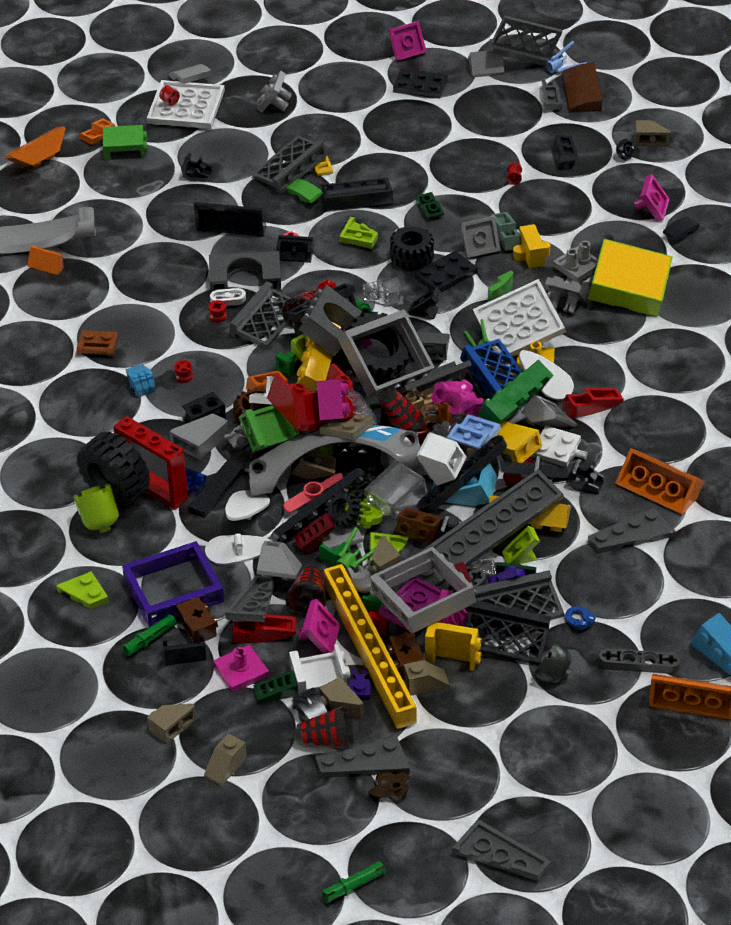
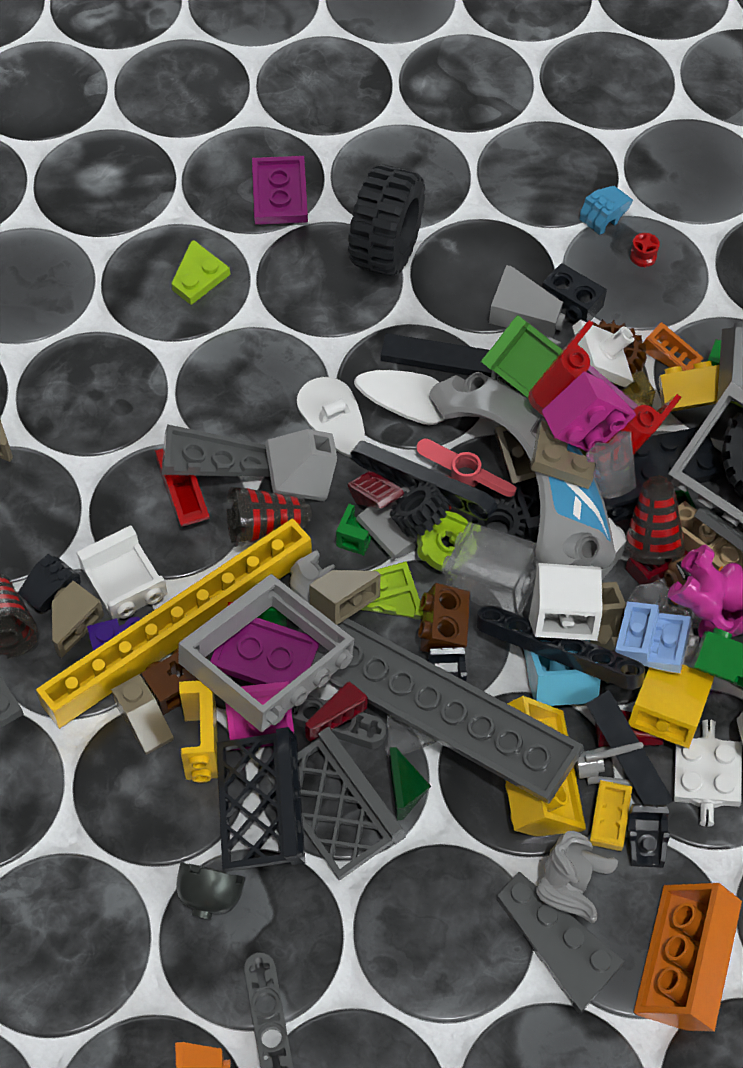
camera: 70 degrees right, 15 degrees up
lime cylinder [73,484,119,533] -> none
dark orange plate [77,330,119,357] -> none
red window [113,416,189,510] -> none
dark purple window [122,541,224,627] -> none
green pin [122,614,177,656] -> none
black hinge [163,635,207,666] -> none
reddish brown brick [176,597,218,643] -> none
clear blue hips [185,467,207,493] -> none
dark pink tile [213,645,269,693] -> none
dark green slope [253,671,298,703] -> none
dark pink tile [298,599,341,654] -> none
bright green plant [336,527,375,572] -> none
dark purple plate [487,566,525,584] -> none
lime slope [502,526,540,564] -> none
blue piece [565,606,596,631] -> none
none -> magenta plate [252,156,308,225]
none -> light grey hair [536,831,618,923]
none -> yellow plate [590,780,632,851]

